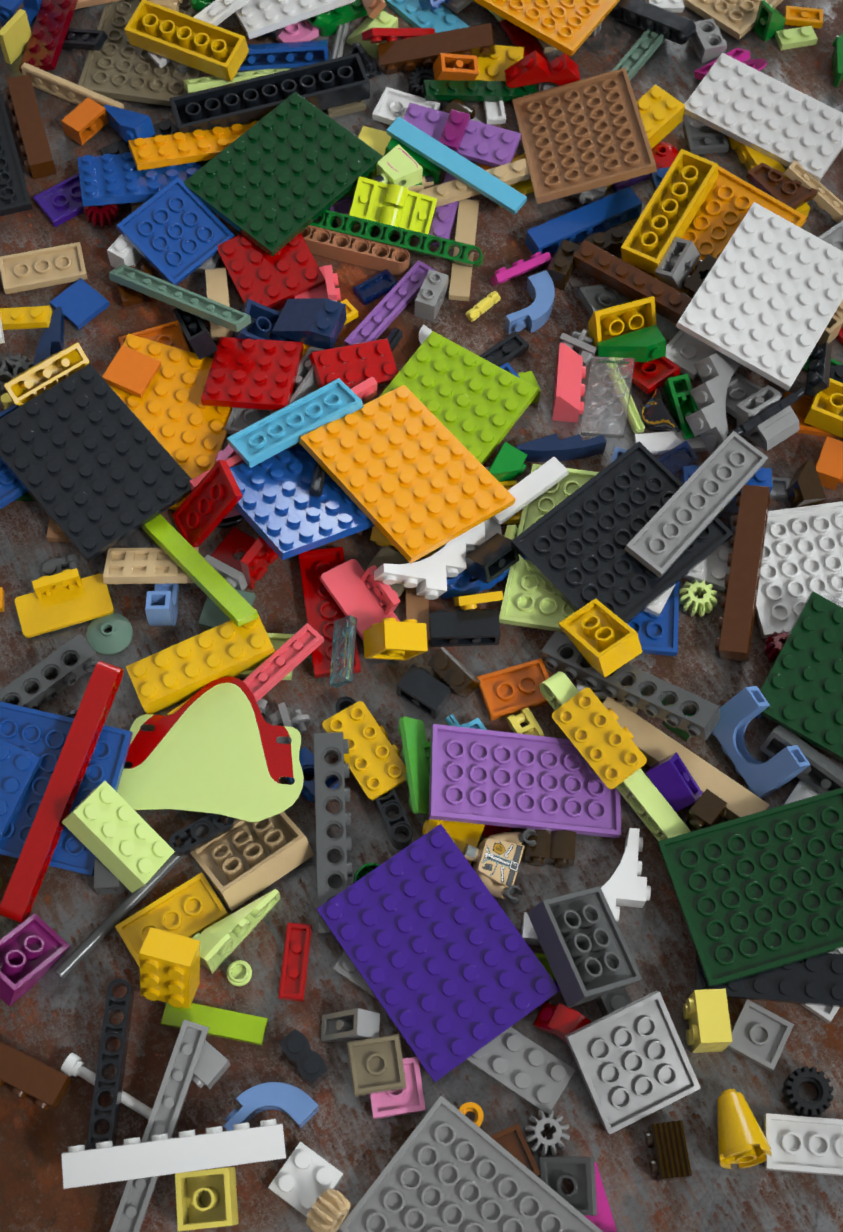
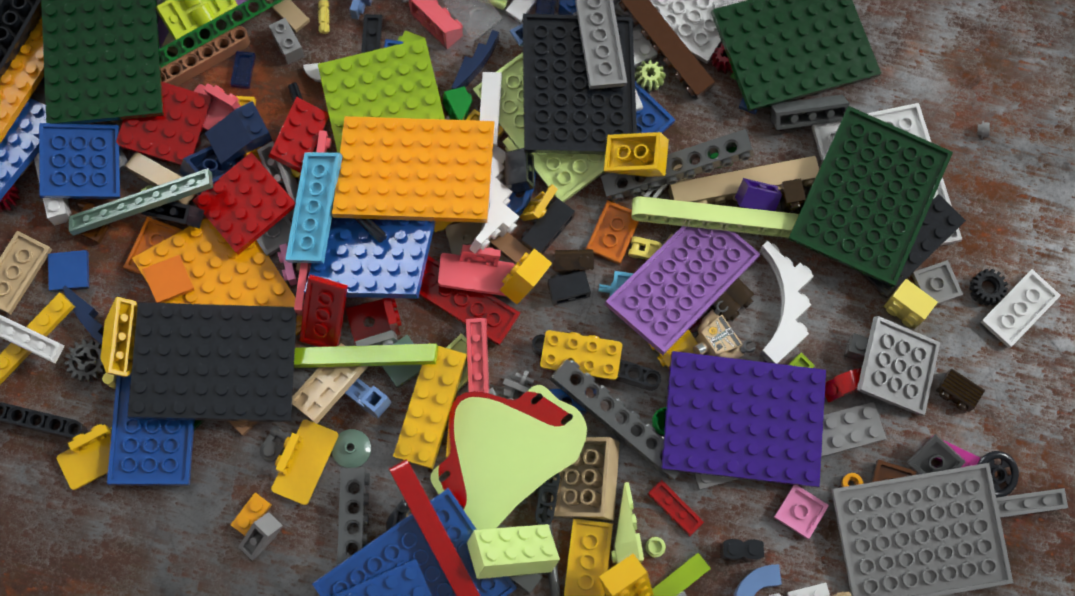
camera: 50 degrees left, 10 degrees up
light grey slope [321,1008,380,1042] -> none
clear light blue plate [329,615,357,688] -> none
medium lavender plate [344,260,435,346] -> none
dark tan plate [347,1034,406,1097] -> none
bright green bracket [398,716,431,815] -> none
light grey gear [525,1110,570,1157] -> none
dark grey slope [527,886,642,1008] -> none
yellow bracket [552,687,647,790] -> none
medium blue arch [711,686,810,798] -> none
yellow cone [717,1089,772,1169] -> none

